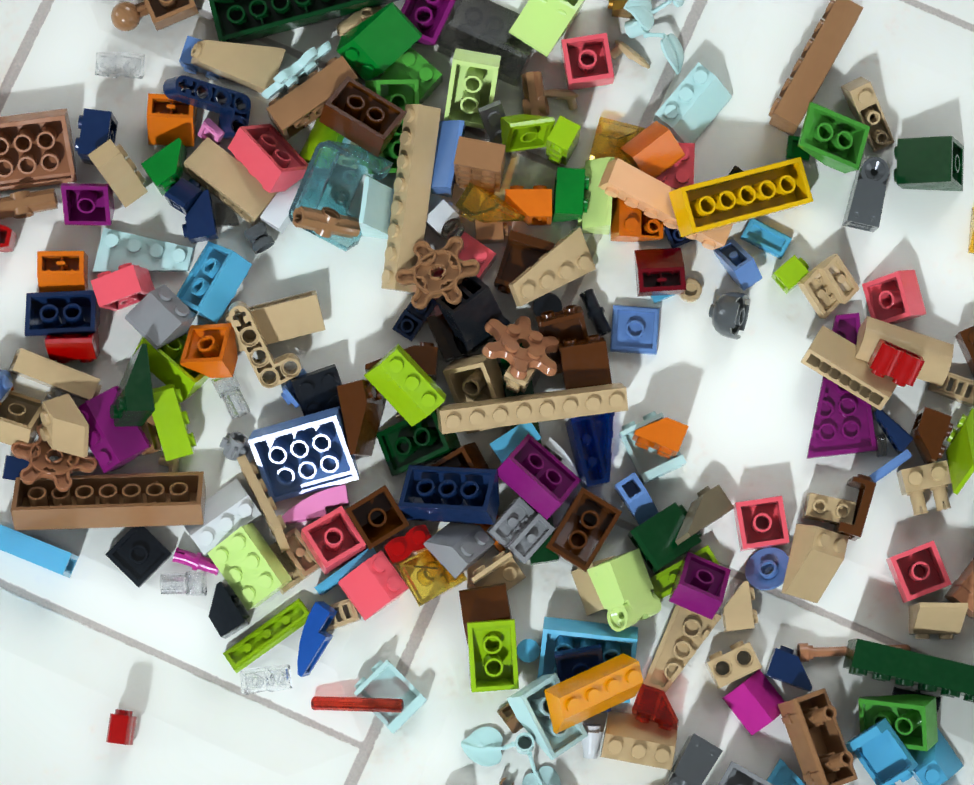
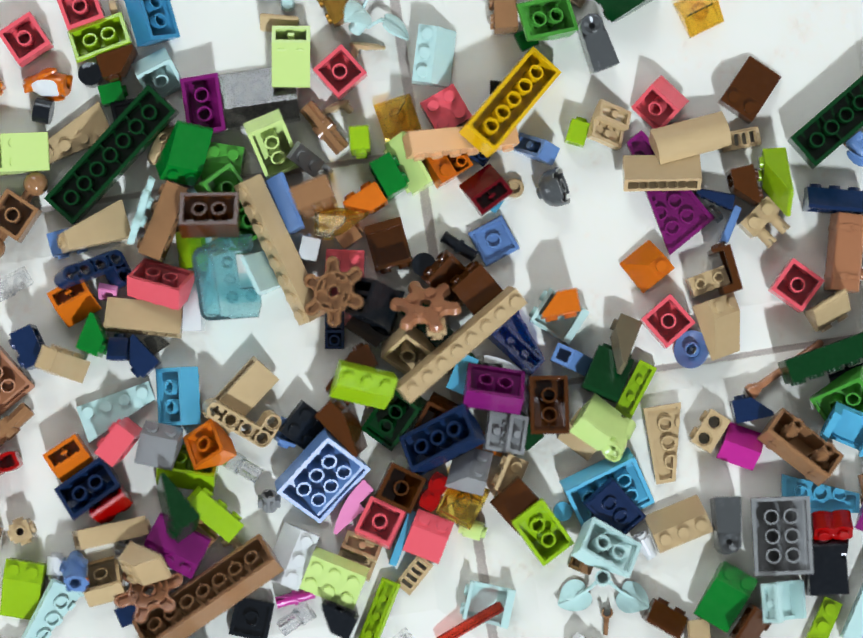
camera: 35 degrees left, 5 degrees up
magenta slope [61,183,114,225] -> none
tan wing [237,454,290,553] -> none
dark grey wheel [244,222,275,254] -> none
medium nougat piece [292,206,361,238] -> none
blue slope [297,601,338,677] -> none
clear smoke tile [441,218,465,241] -> none
lime slope [500,114,555,153] -> none
tan wing [509,227,596,306] -> none
light orange slope [544,653,643,734] -> none
orange slope [620,121,685,178] -> none
clear red slope [632,684,679,731] -> none
magenta slope [669,552,731,620] -> none
tan slope [722,581,758,632] -> none
medium azure tile [740,218,792,260] -> none
red brick [868,339,925,387] -> none
none -> yellowish green brick [458,518,488,541]
none -> orange slope [619,240,675,293]

